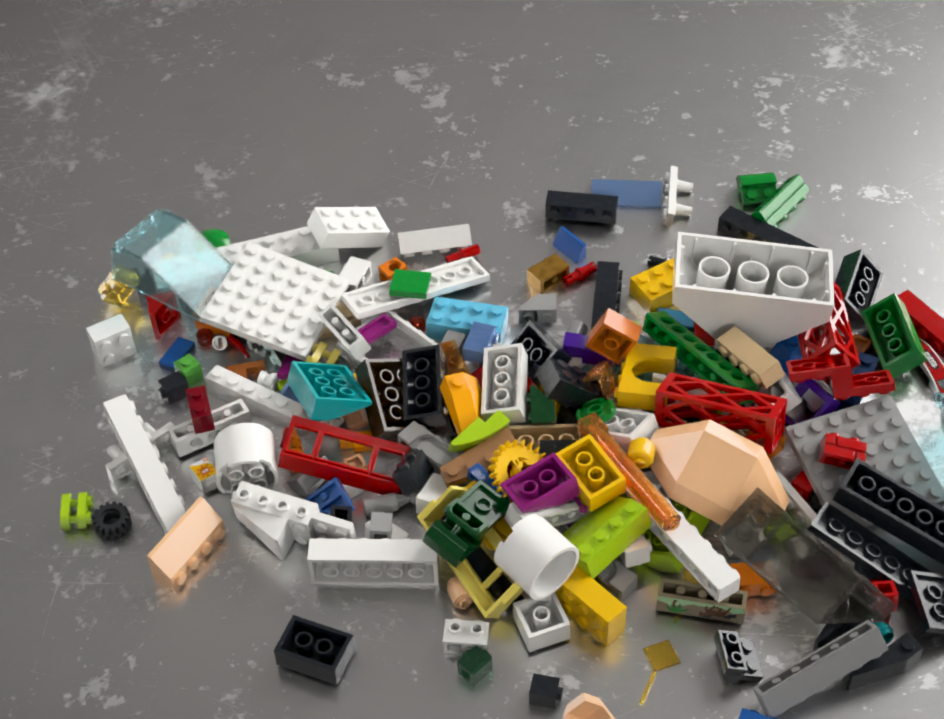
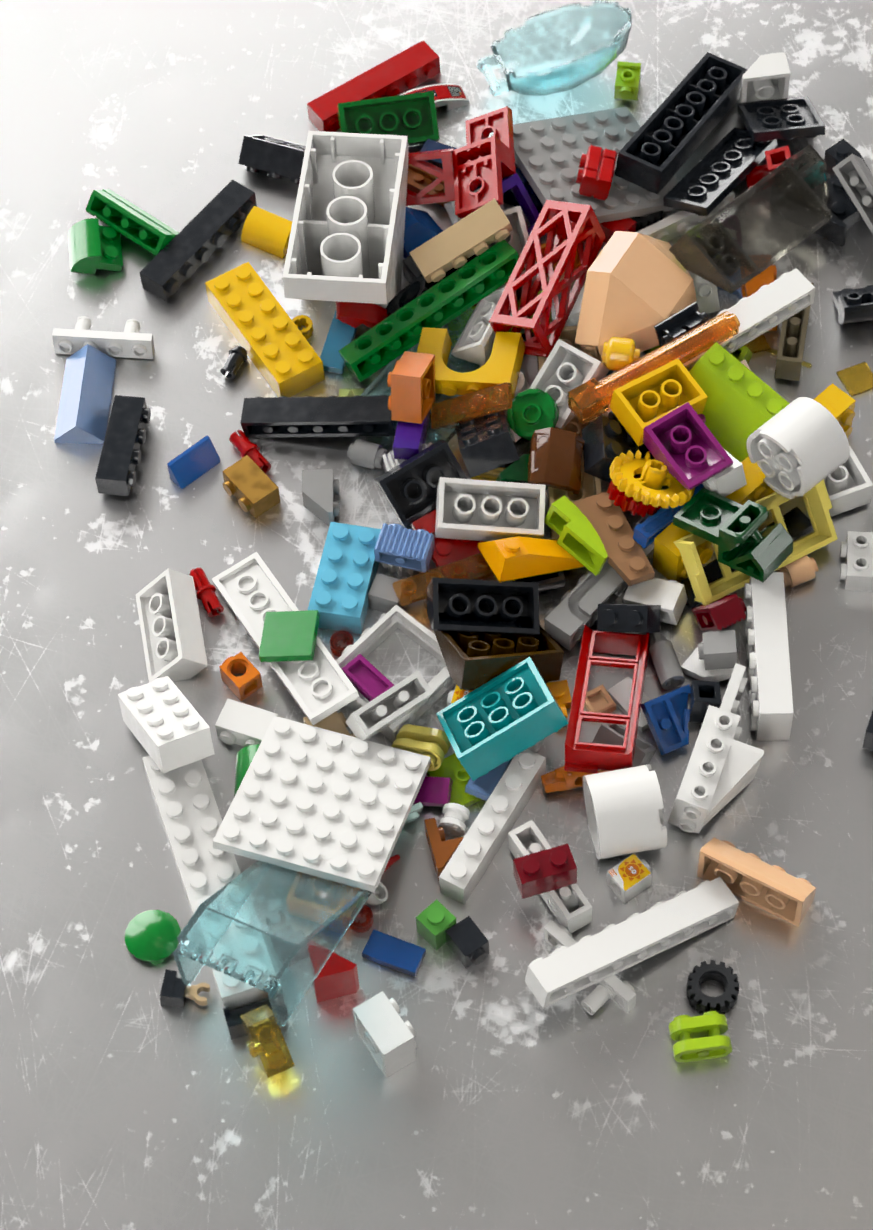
camera: 90 degrees left, 10 degrees up
none -> reddish brown slope [528,427,585,495]
none -> black hinge [654,302,709,347]
none -> dark red brick [692,594,746,632]

